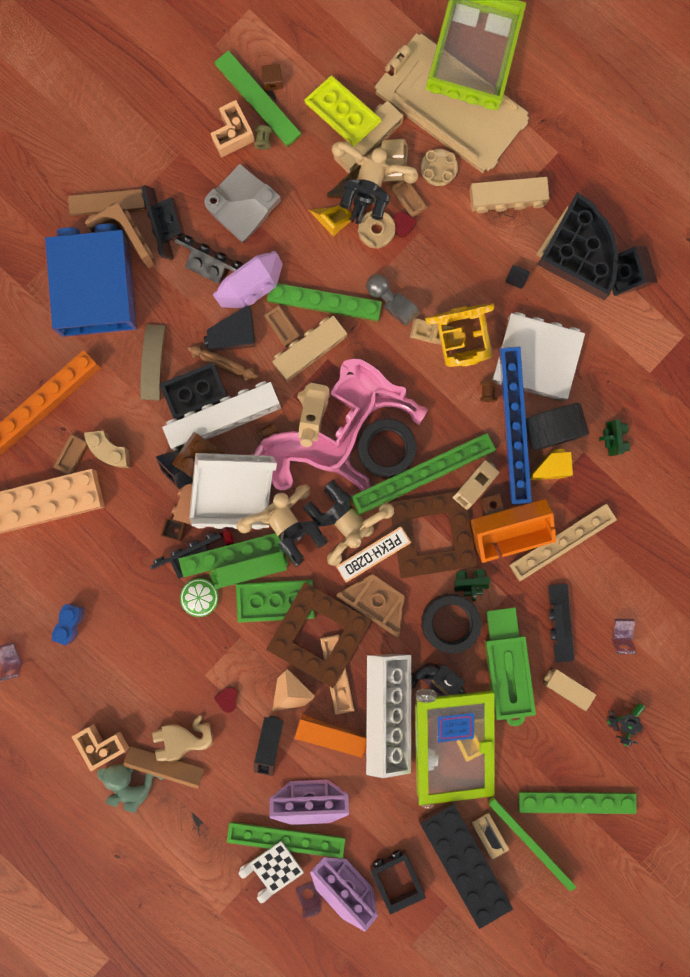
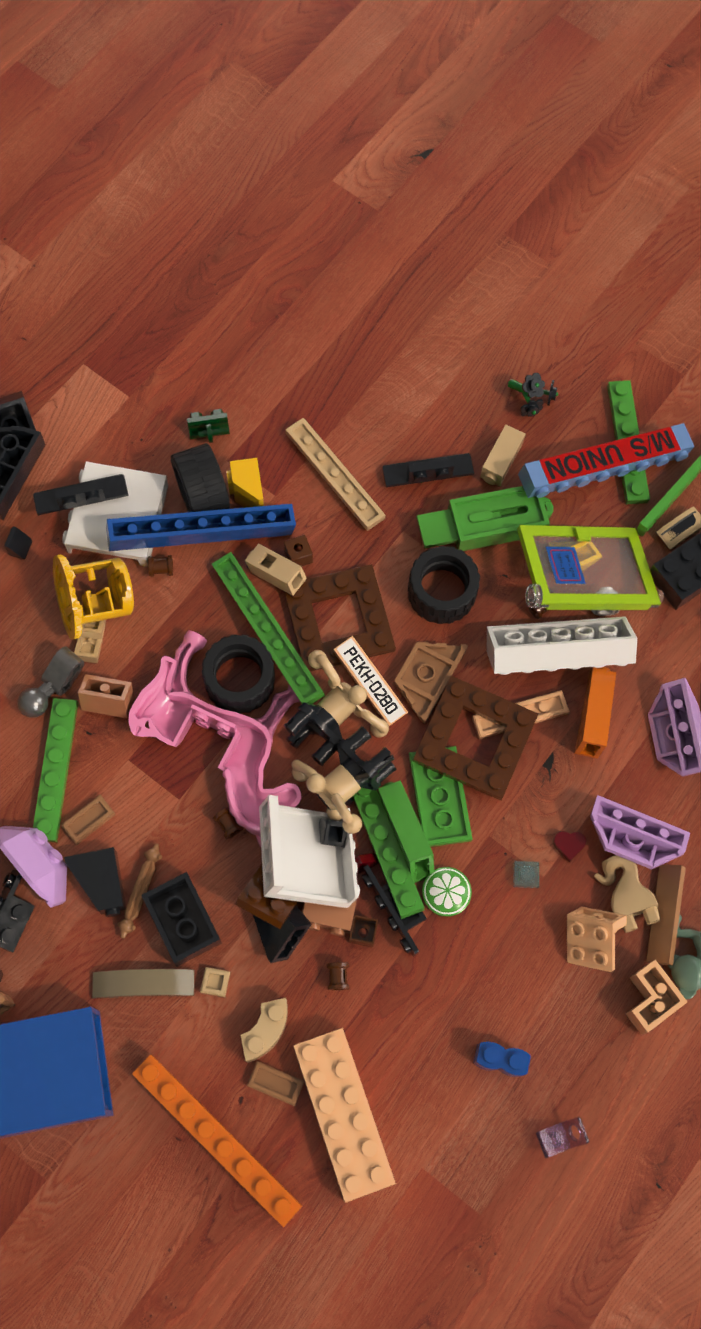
camera: 100 degrees left, 15 degrees down
white brick [162,381,282,451] -> none
black slope [254,716,283,776] -> none
tan brick [272,316,347,382] -> none
light nougat slope [272,669,315,711] -> none
tan piece [297,383,330,447] -> none
black torso [411,662,466,715] -> none
dark green hips [454,569,490,601] -> none
orange piece [471,499,556,563] -> none
bracket [612,619,636,654] -> none
none -> black bracket [33,474,129,516]
none -> nougat brick [78,674,134,718]
none -> tan tile [200,967,231,998]
none -> black slope [319,819,347,848]
none -> reddish brown bush [326,962,349,990]
none -> clear light blue plate [513,861,539,888]
none -> brick [518,423,695,498]
none -> light nougat bracket [567,907,627,972]
none -> lavender wedge [590,795,690,869]

